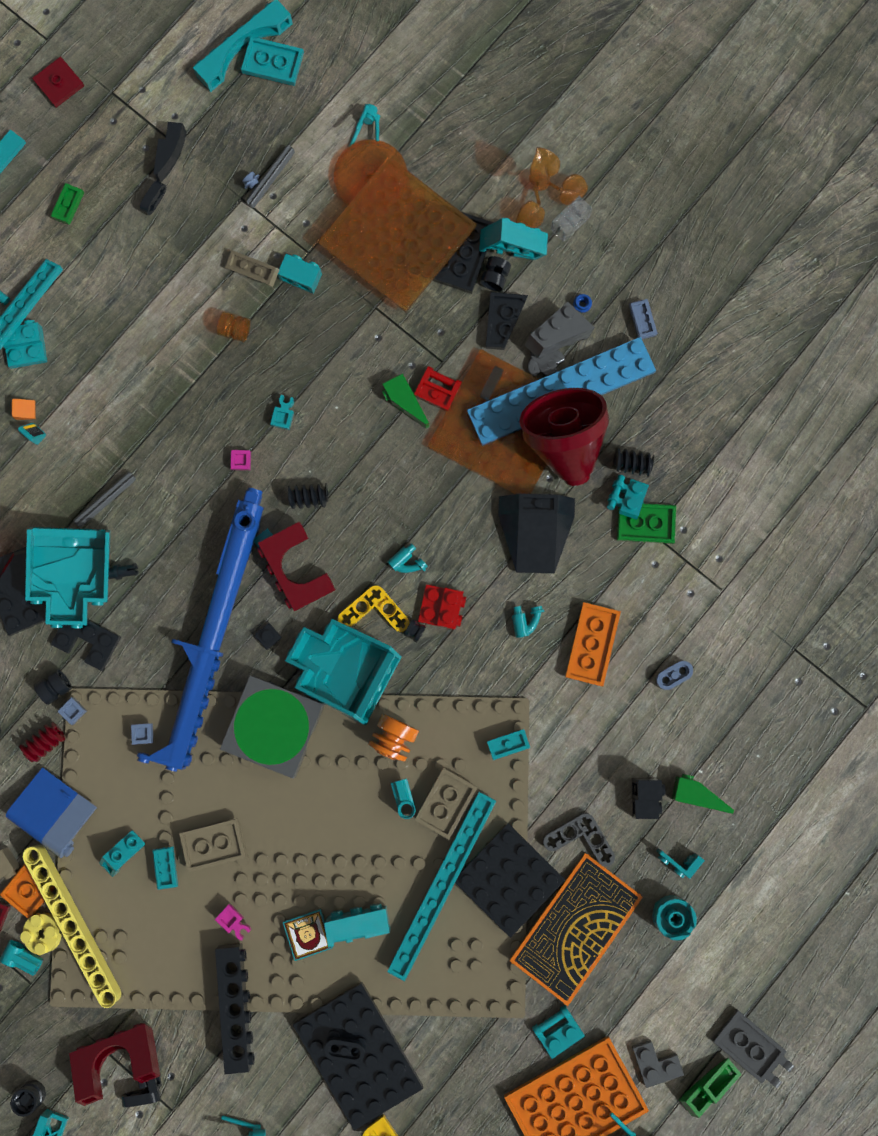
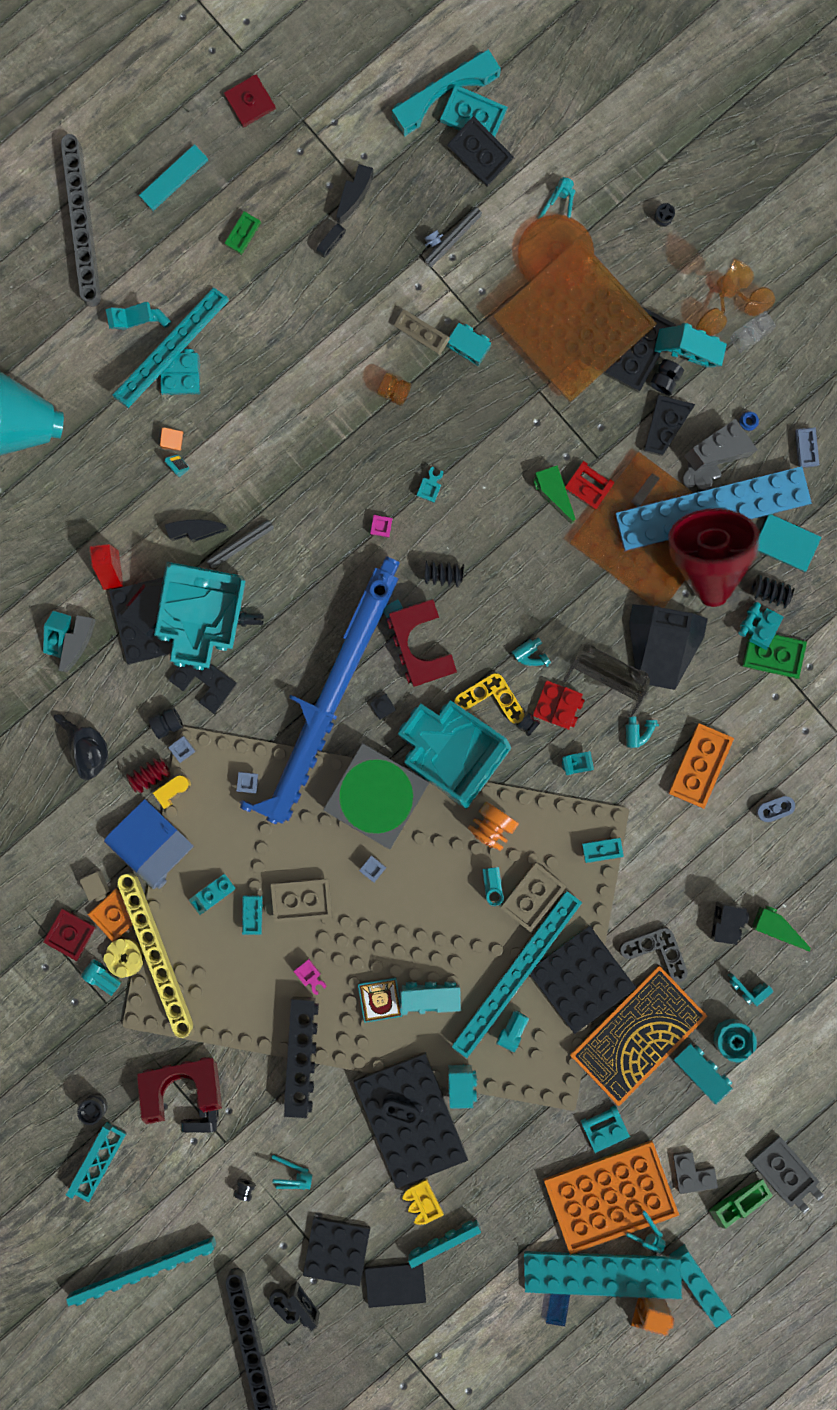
camera: 10 degrees right, 5 degrees up
none -> yellow leg [153,776,191,809]
none -> black slope [165,520,229,542]
none -> sand blue plate [359,855,386,883]
none -> black tile [447,115,514,187]
none -> teal brick [448,1065,477,1109]
none -> teal piece [496,1010,529,1053]
none -> clear smoke windscreen [562,643,650,718]
none -> teal bracket [562,751,594,775]
none -> black wheel [654,203,675,227]
none -> teal wedge [674,1044,733,1105]
none -> teal tile [758,514,822,573]

